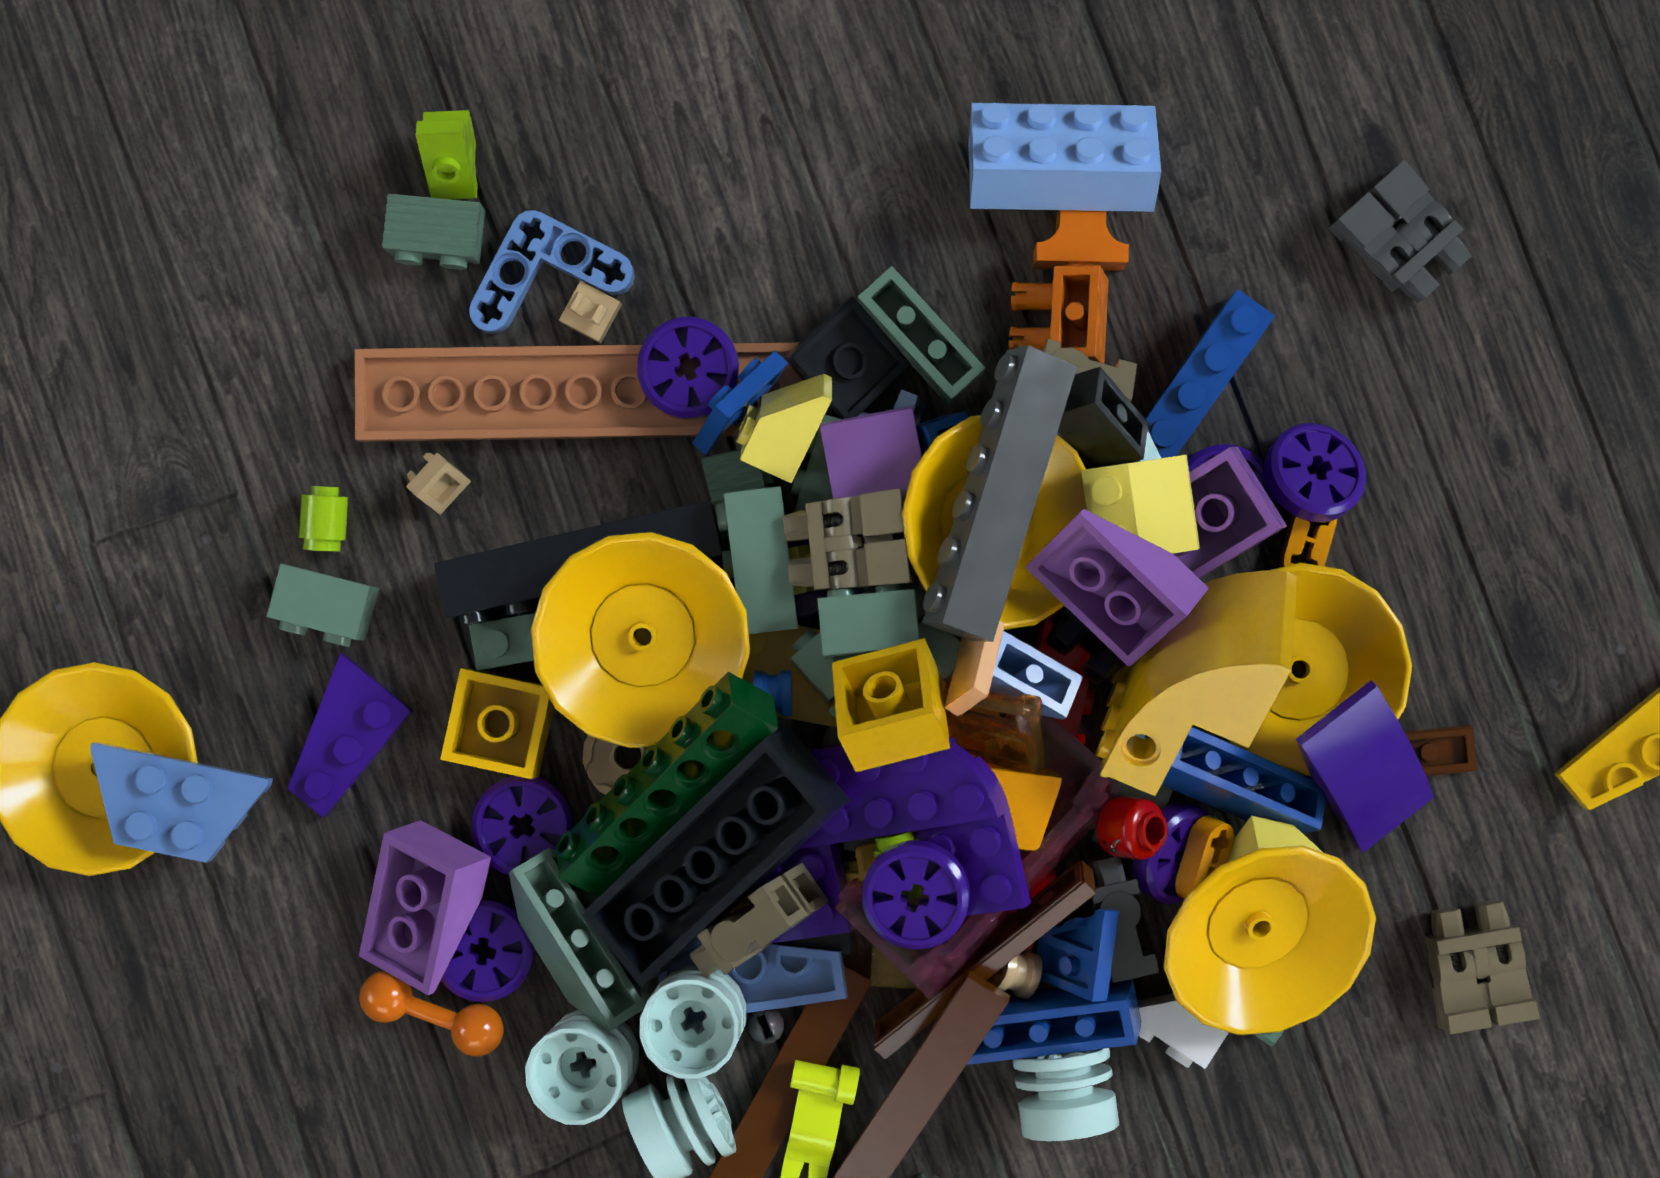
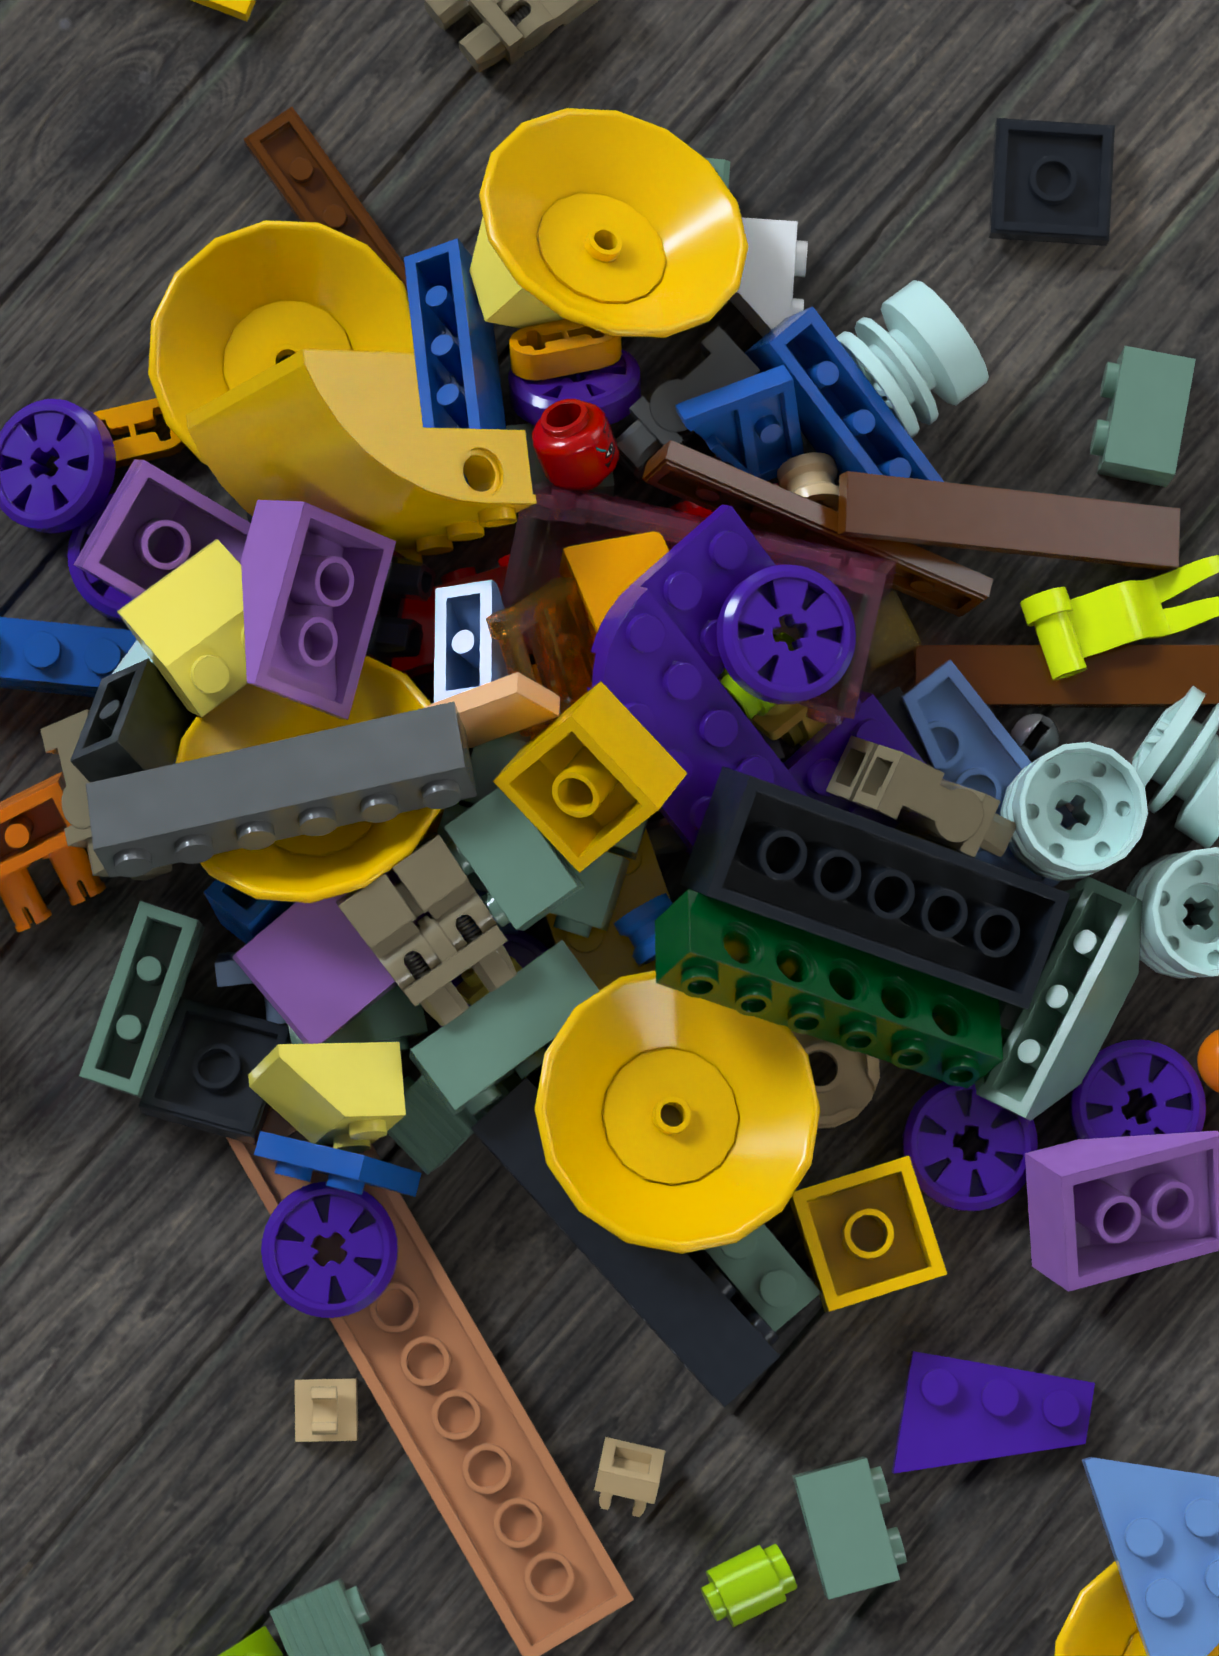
camera: 125 degrees left, 5 degrees down
medium blue beam [469,210,635,335] -> none
dark purple slope [1296,680,1434,853] -> none

